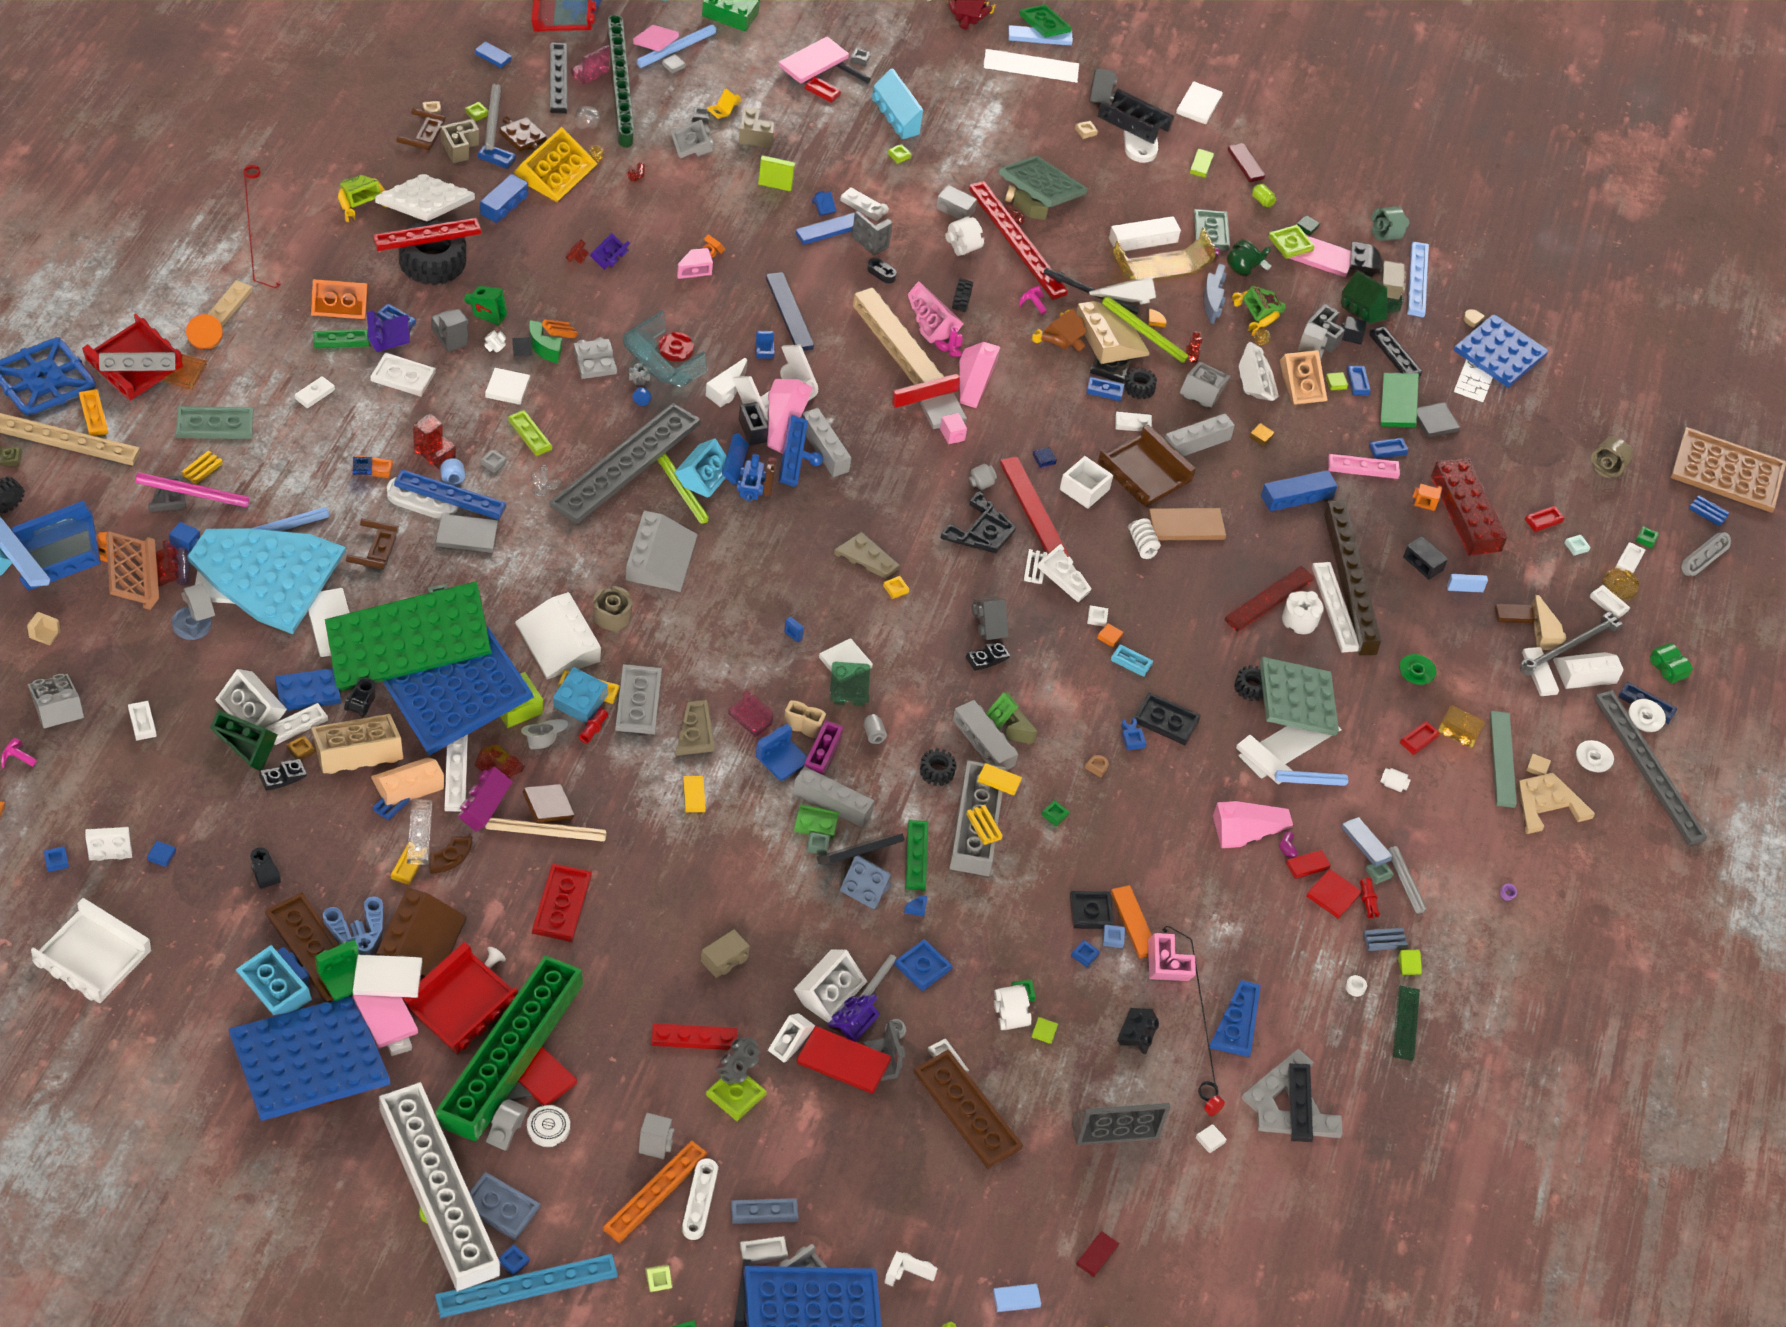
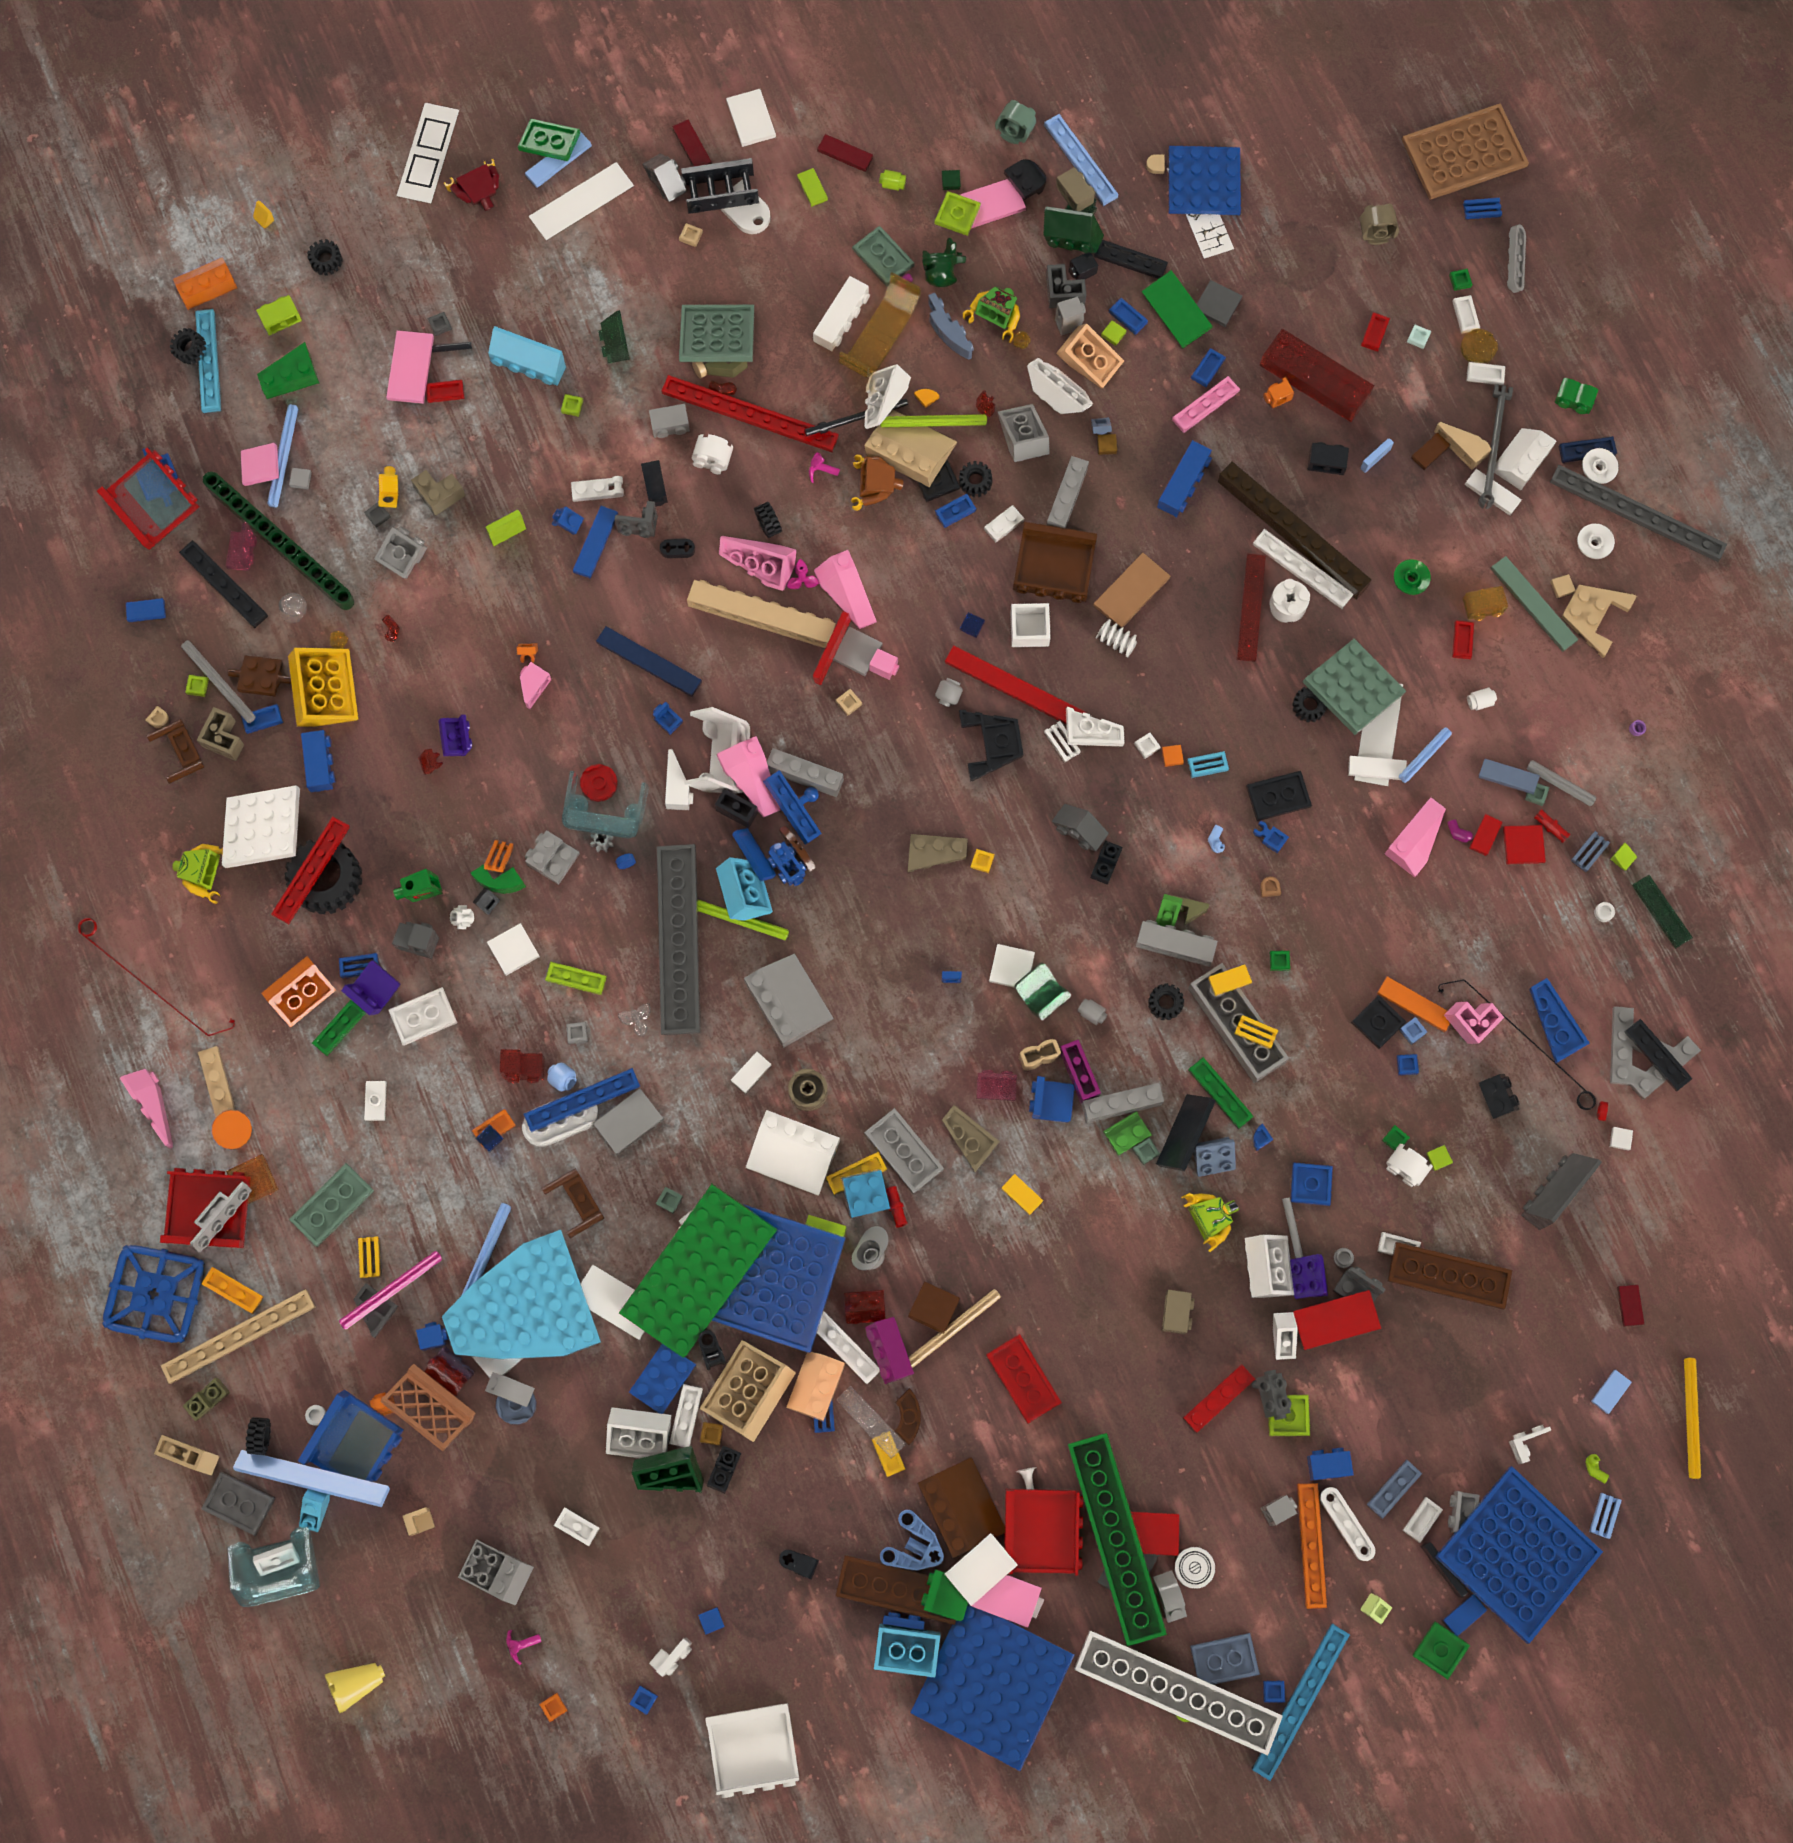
camera: 35 degrees left, 25 degrees up
none -> bright pink wedge [120,1069,174,1149]
none -> clear green slope [598,310,630,364]
none -> black slope [641,460,668,507]
none -> dark red tile [672,119,712,167]
none -> white tile [731,1052,772,1094]
none -> tan tile [836,689,862,716]
none -> sand blue plate [1091,417,1112,435]
none -> torso [1181,1193,1239,1252]
none -> light blue arm [1208,825,1225,853]
none -> blue brick [1307,1448,1354,1481]

